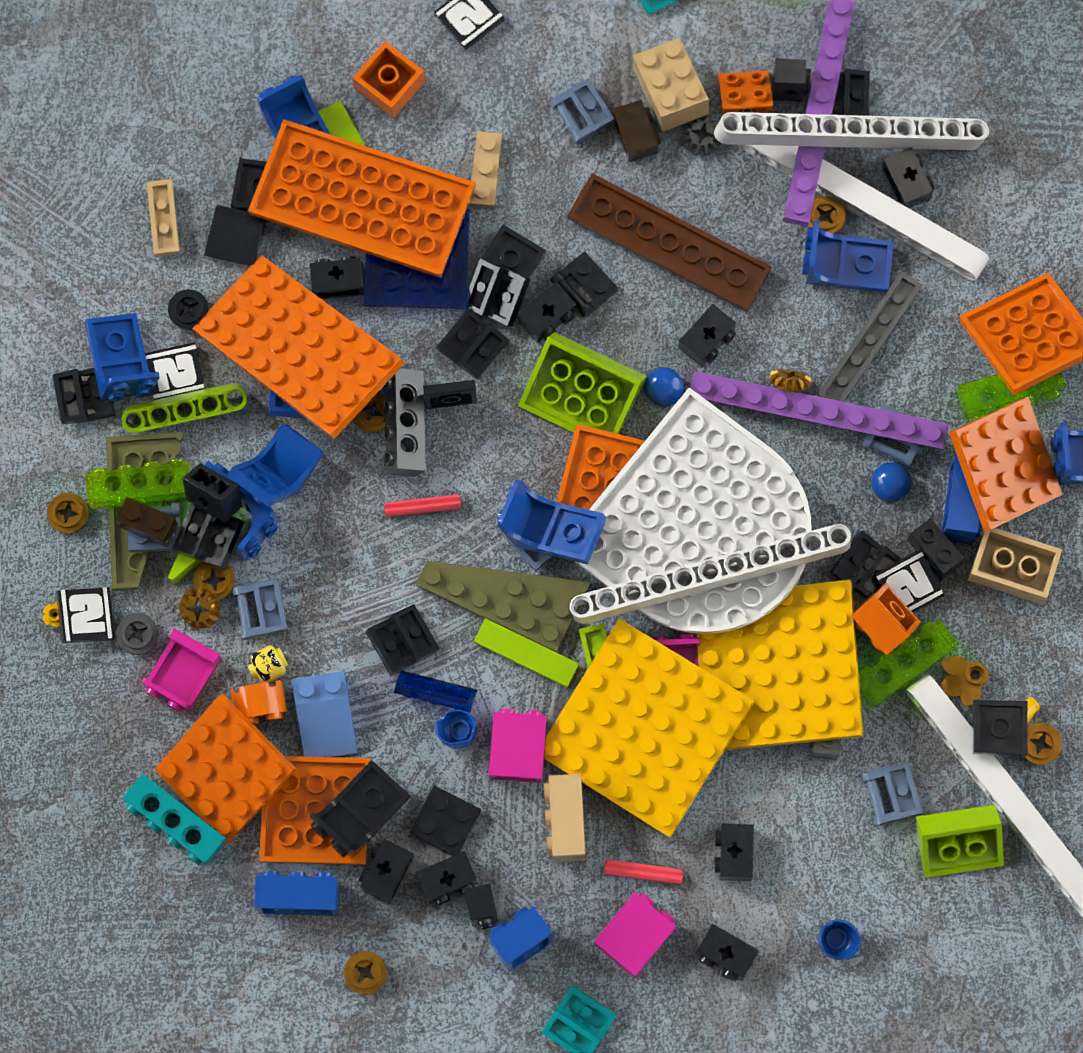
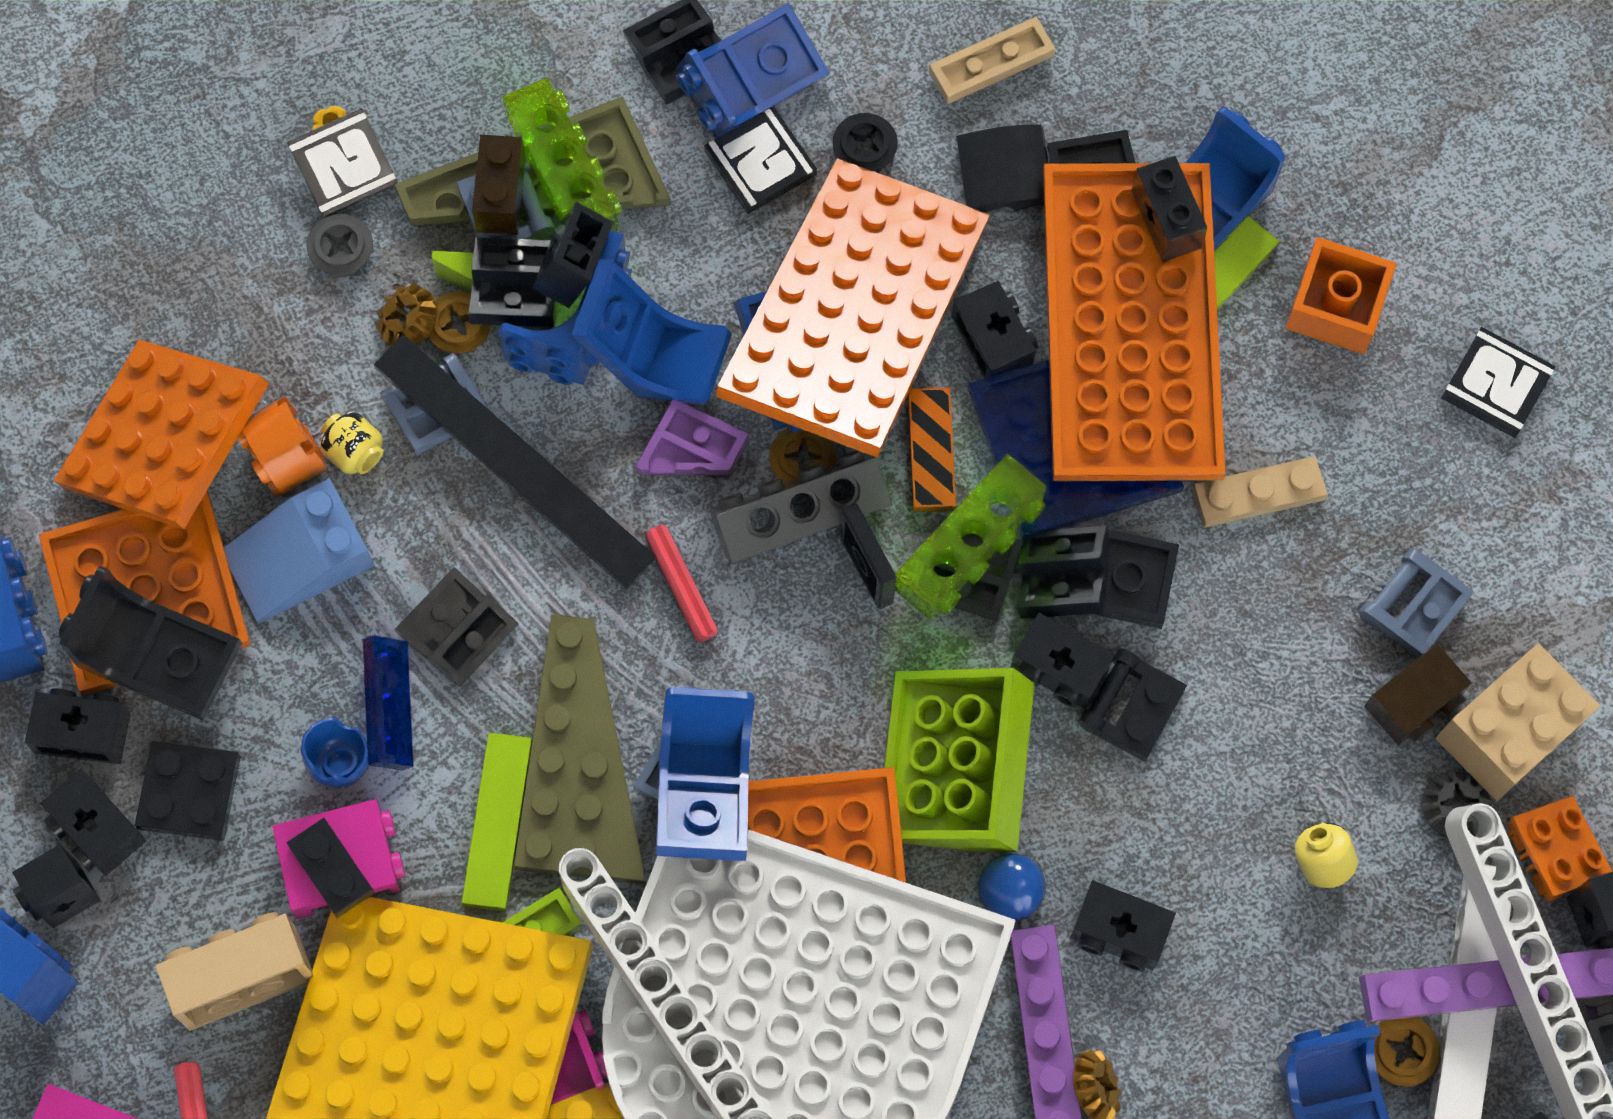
camera: 65 degrees right, 5 degrees down
pearl gold gear [47,493,89,534] -> none
lime beam [122,383,247,433] -> none
teal brick [122,773,227,866] -> none
dark pink panel [142,628,222,713] -> none
reddish brown plate [567,173,772,312] -> none
none -> black plate [286,818,375,918]
none -> black tile [374,335,656,590]
none -> medium lavender wing [636,400,749,475]
none -> clear neon green brick [895,454,1047,621]
none -> tile [908,388,956,512]
none -> black brick [1131,156,1207,262]
none -> light yellow head [1295,822,1358,888]

